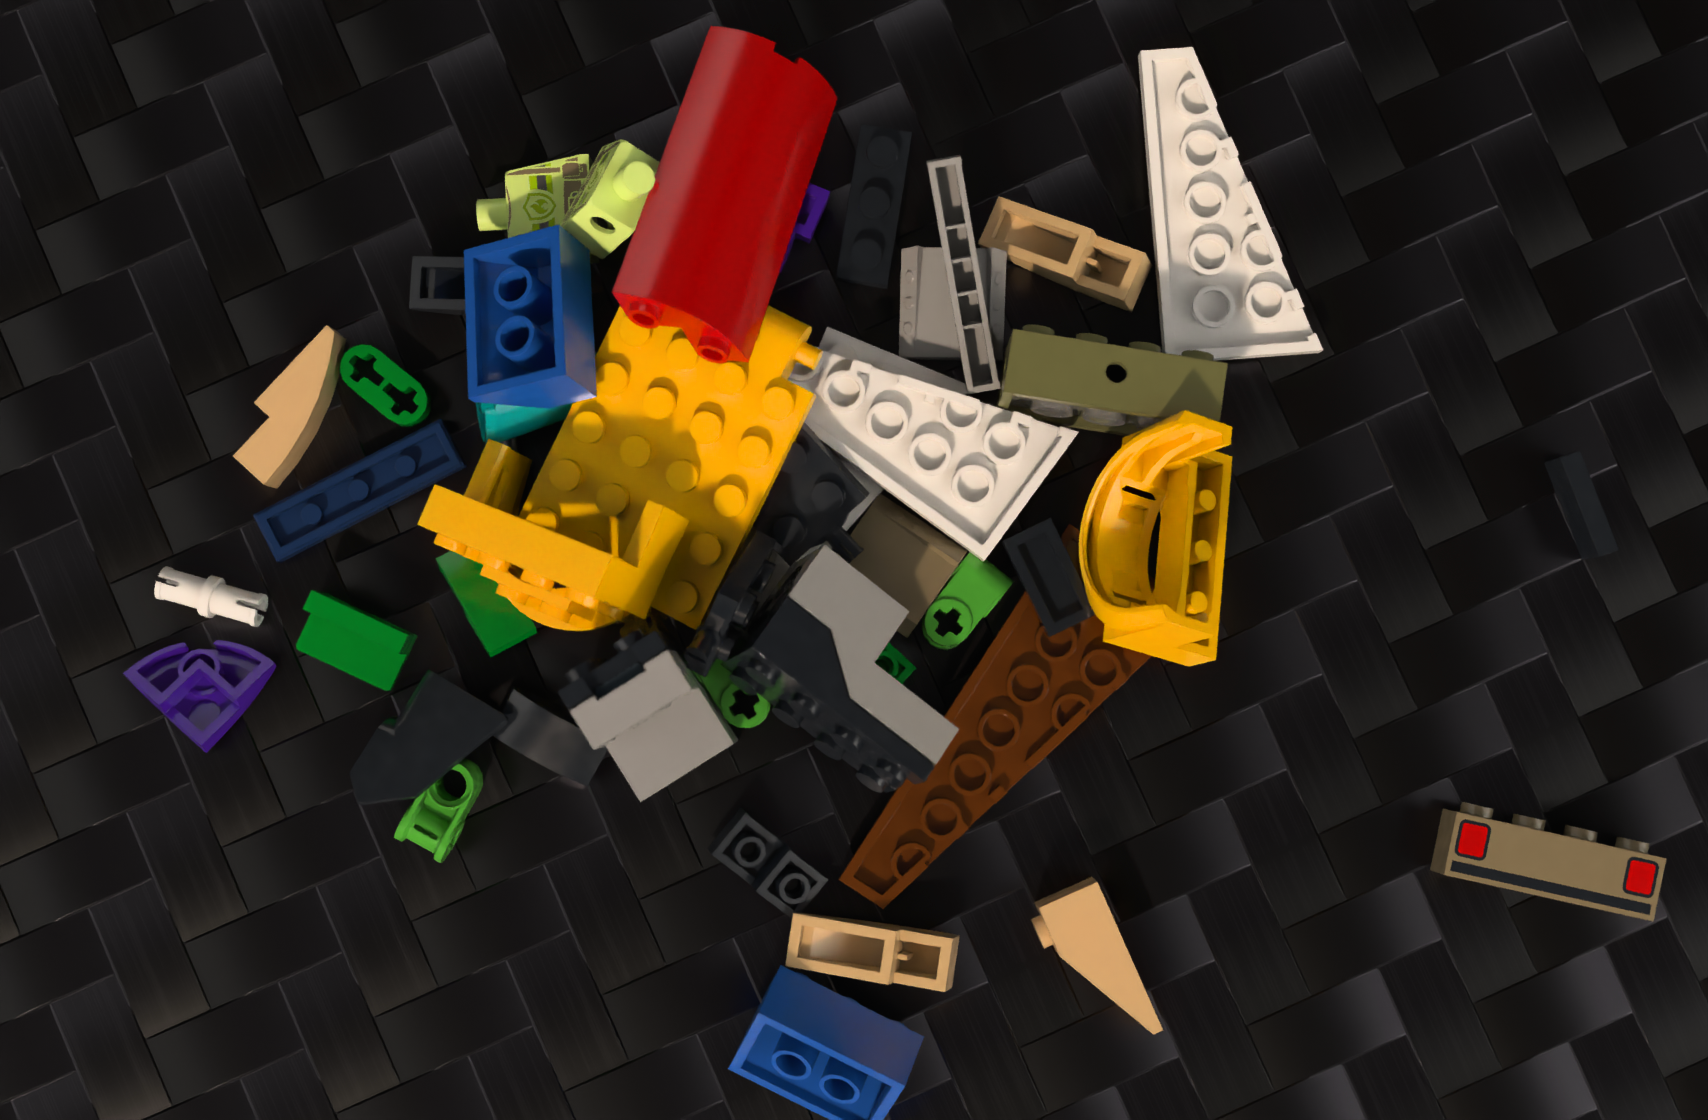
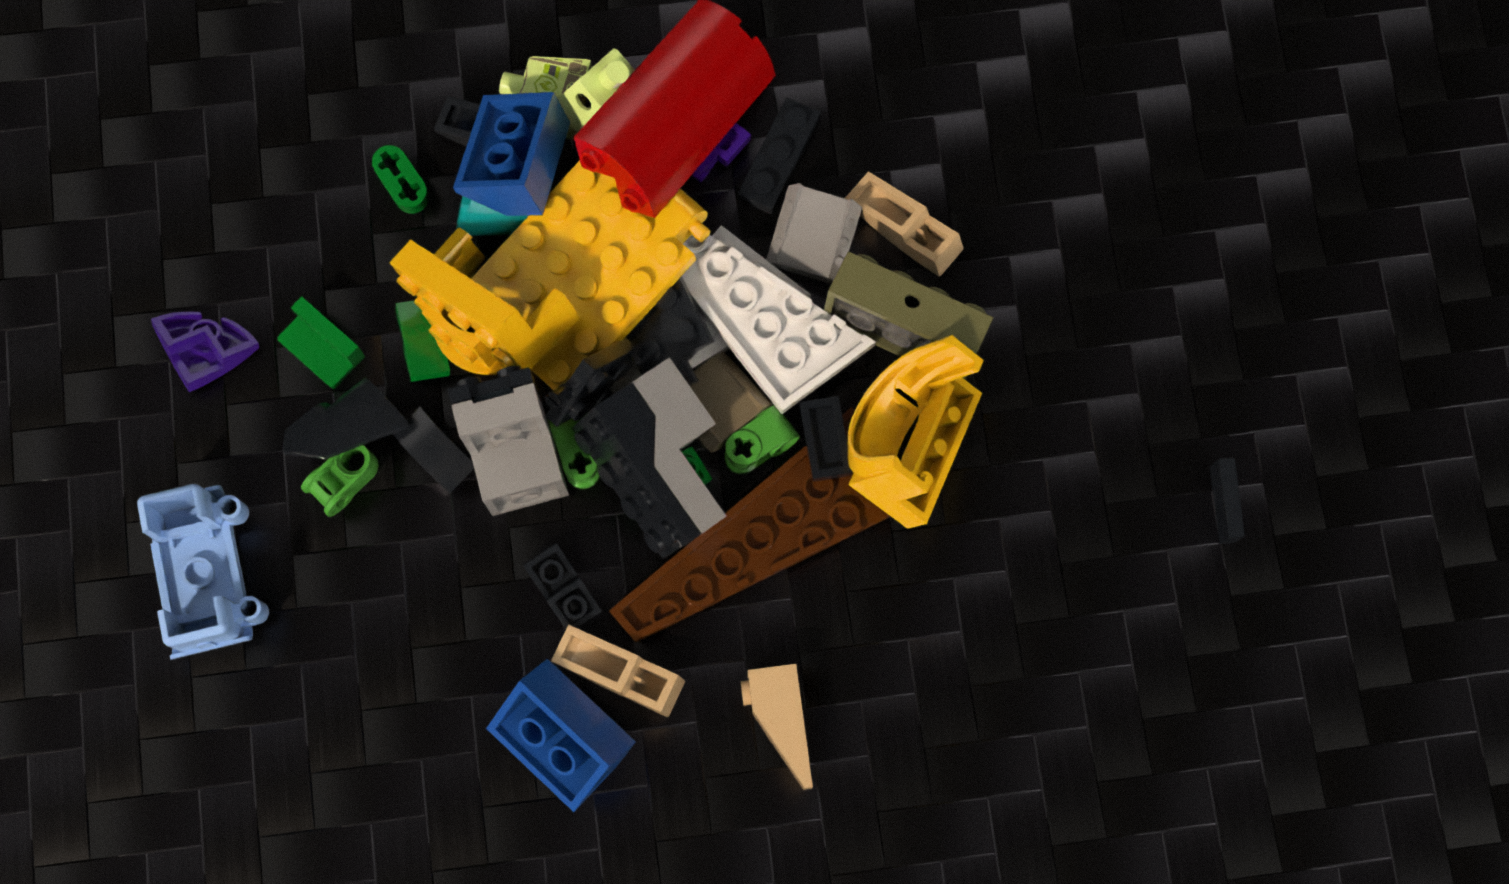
camera: 20 degrees right, 10 degrees down
white pin [154,566,268,627] -> none
tan slope [233,325,346,489] -> none
dark blue tile [253,419,467,562] -> none
light grey piece [927,155,1000,394] -> none
white wing [1138,47,1323,361] -> none
dark tan brick [1430,802,1667,922] -> none
none -> light blue container [137,484,269,660]

